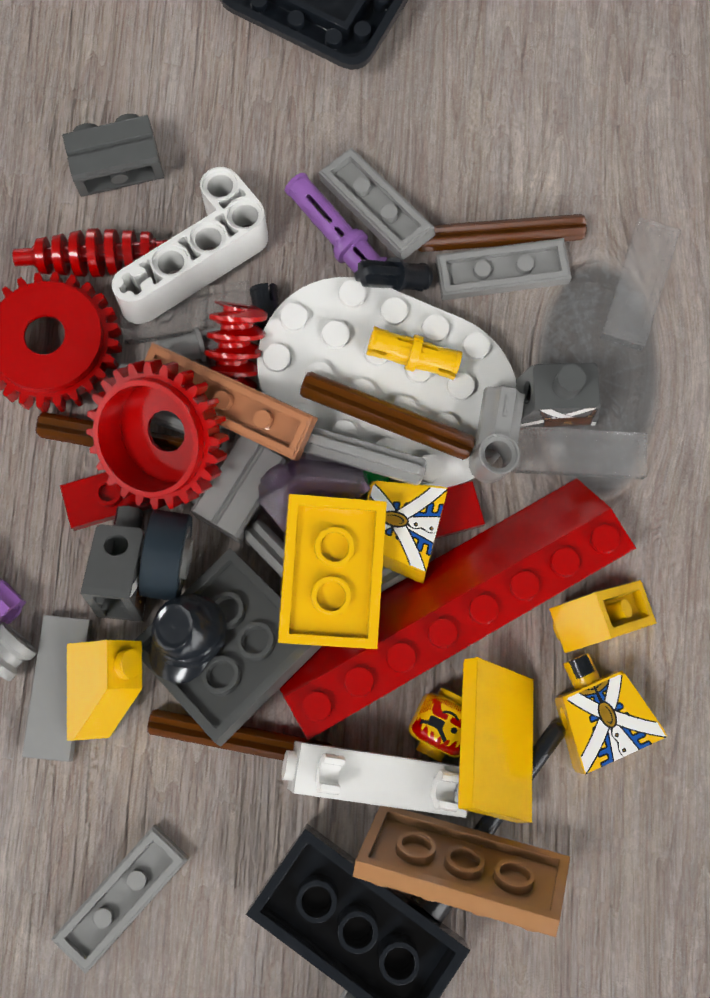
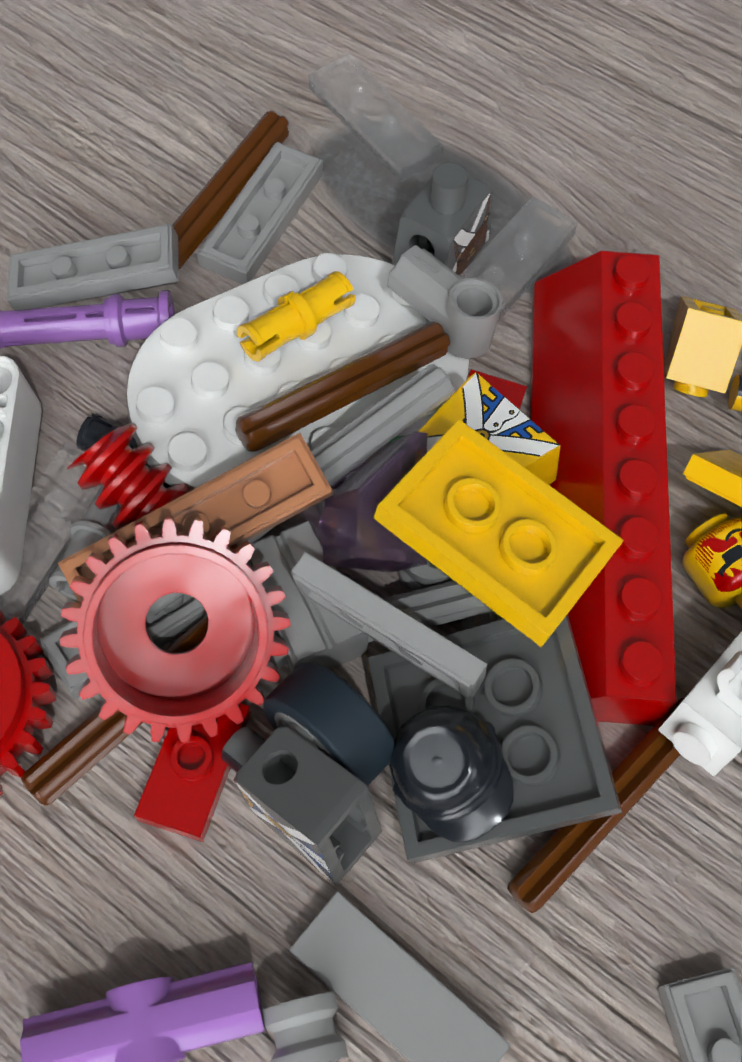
camera: 55 degrees left, 15 degrees down
yellow slope [67,640,142,741] -> none
black axle [354,257,433,292] -> none
none -> light grey tile [291,552,487,698]

